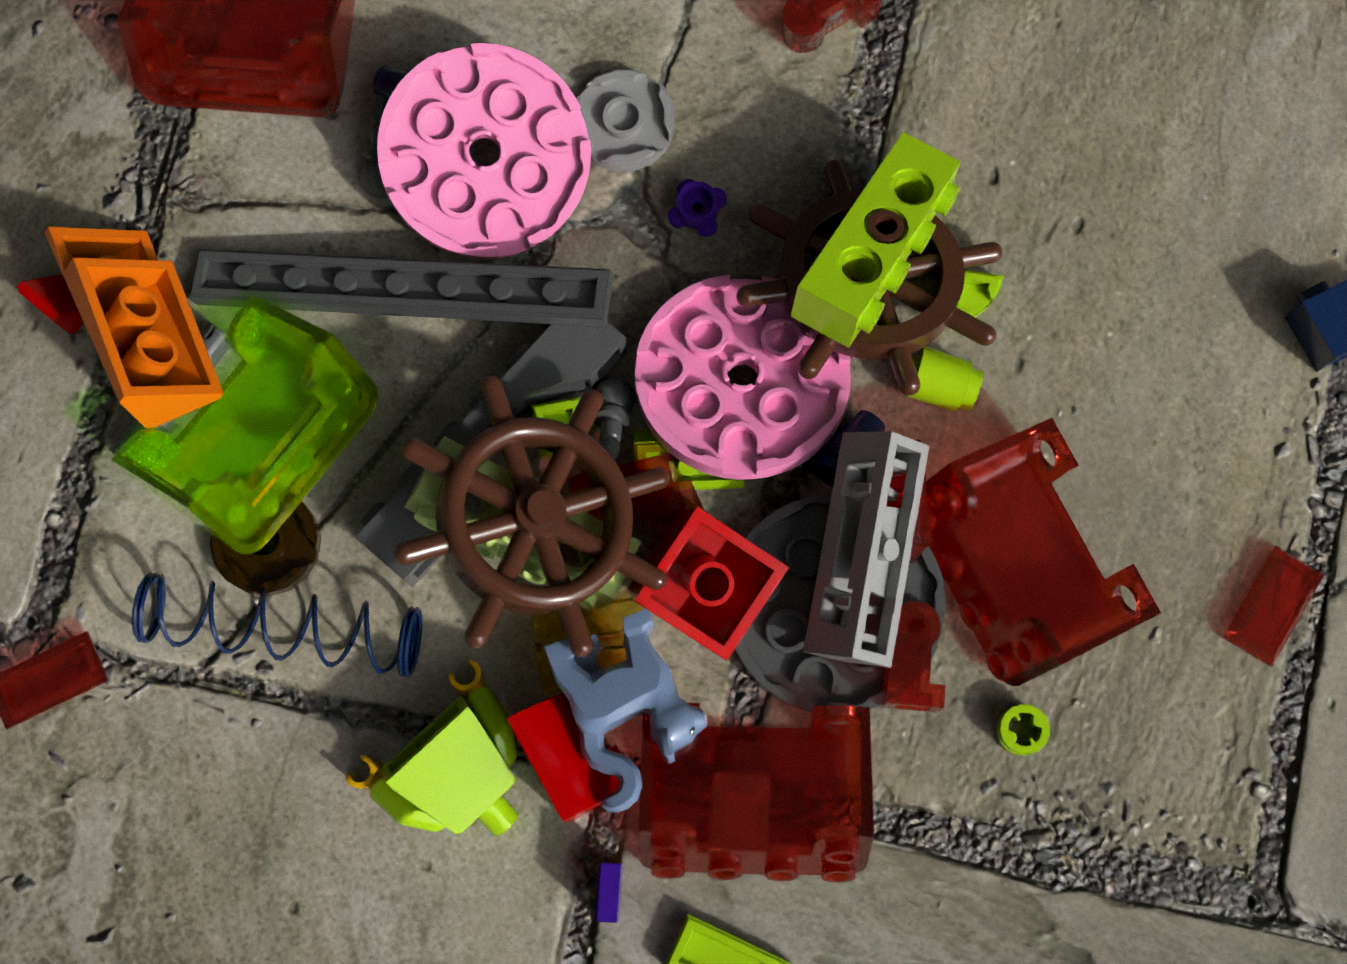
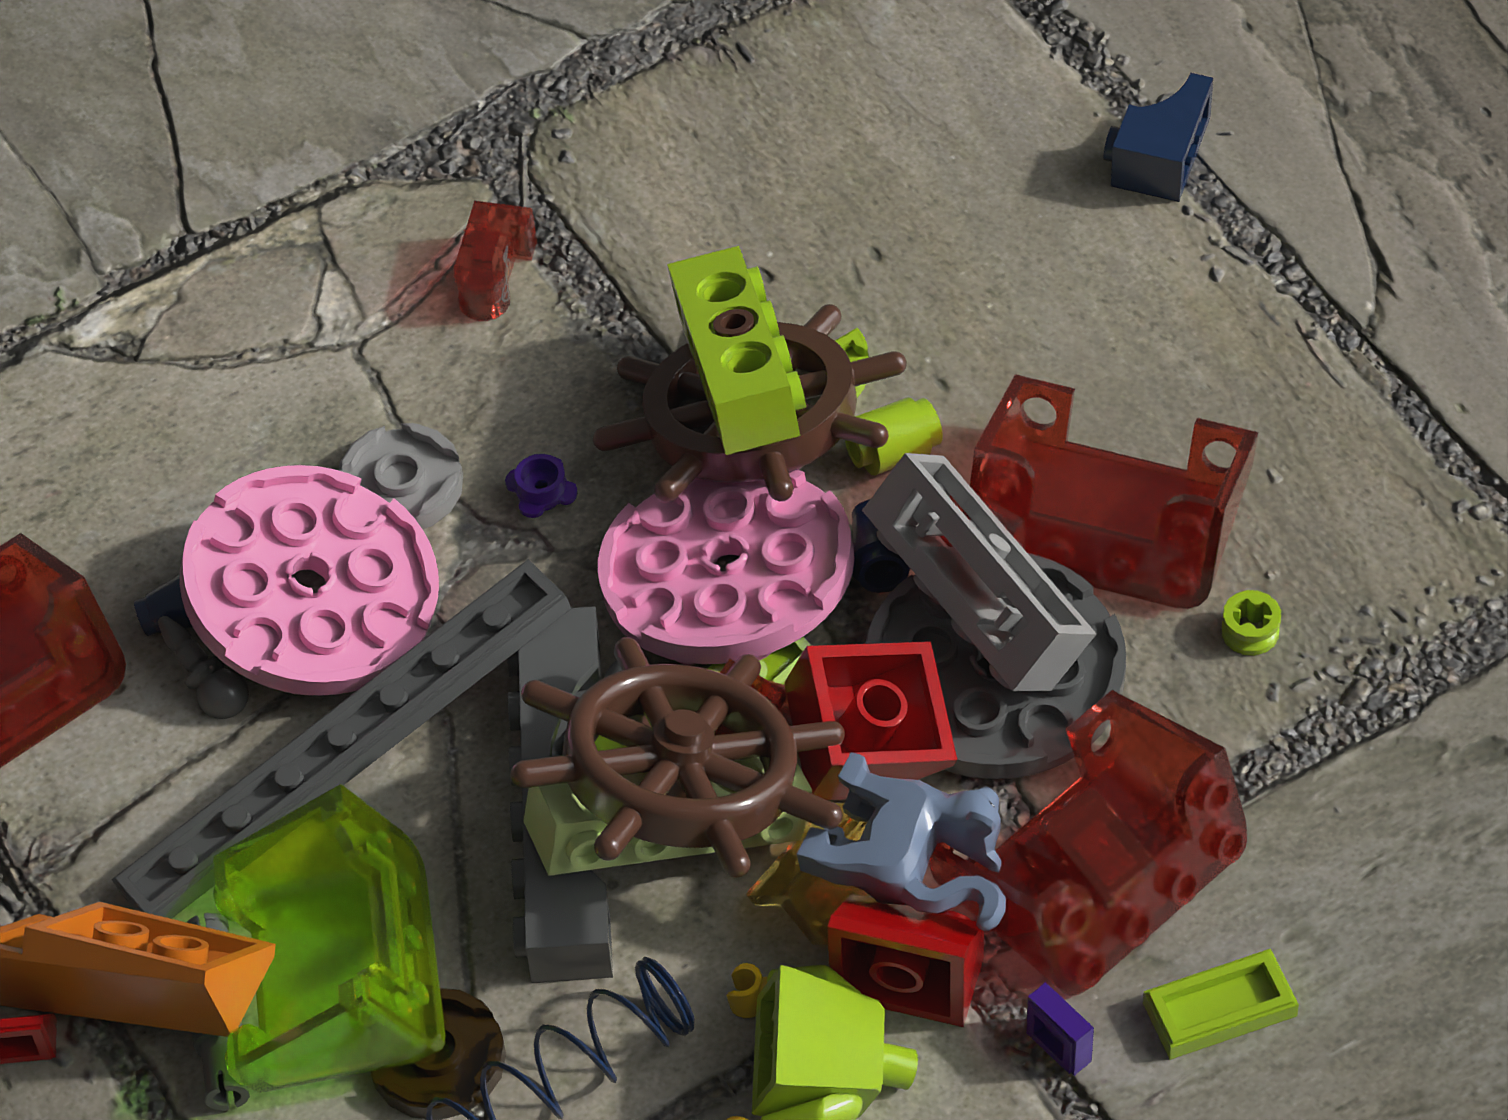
camera: 45 degrees left, 25 degrees down
clear red leg [881,601,946,713] -> none
clear red tile [1223,545,1324,667] -> none

